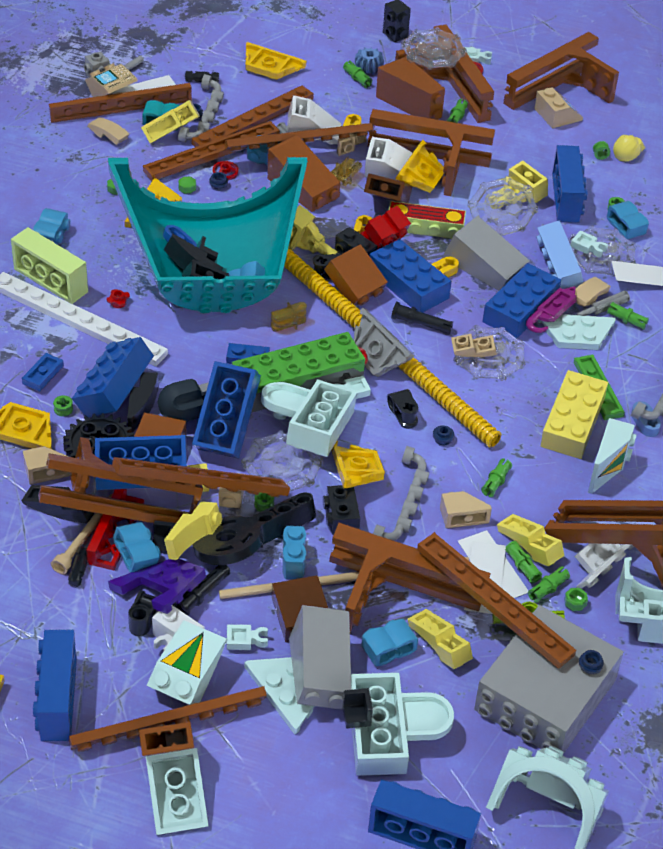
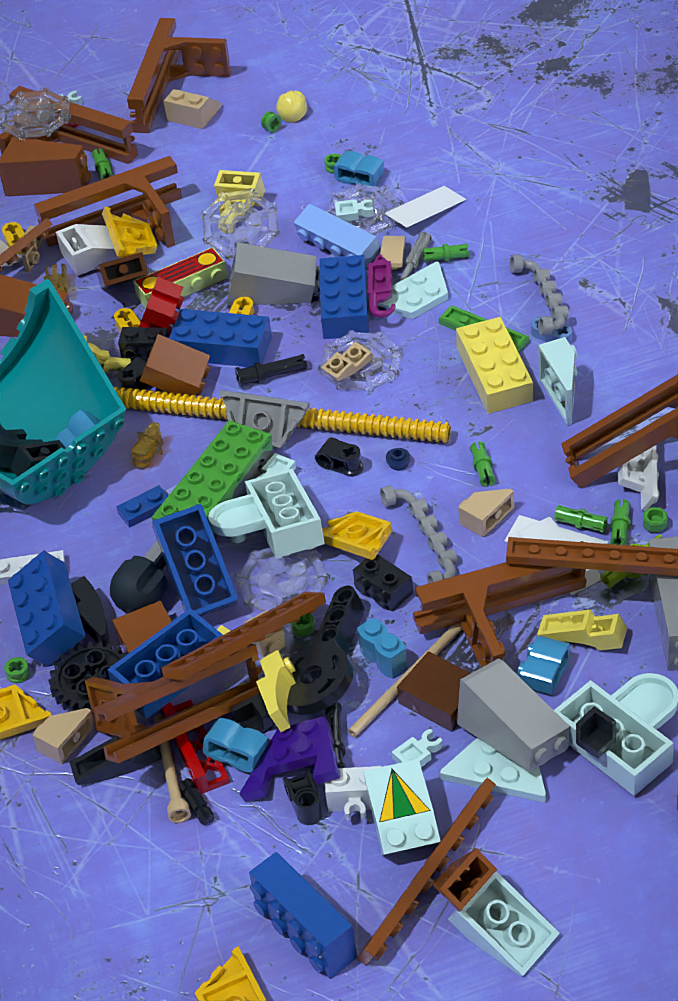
camera: 30 degrees left, 0 degrees up
light yellow slope [497,514,565,567] -> none
blue brick [552,145,588,223] -> none

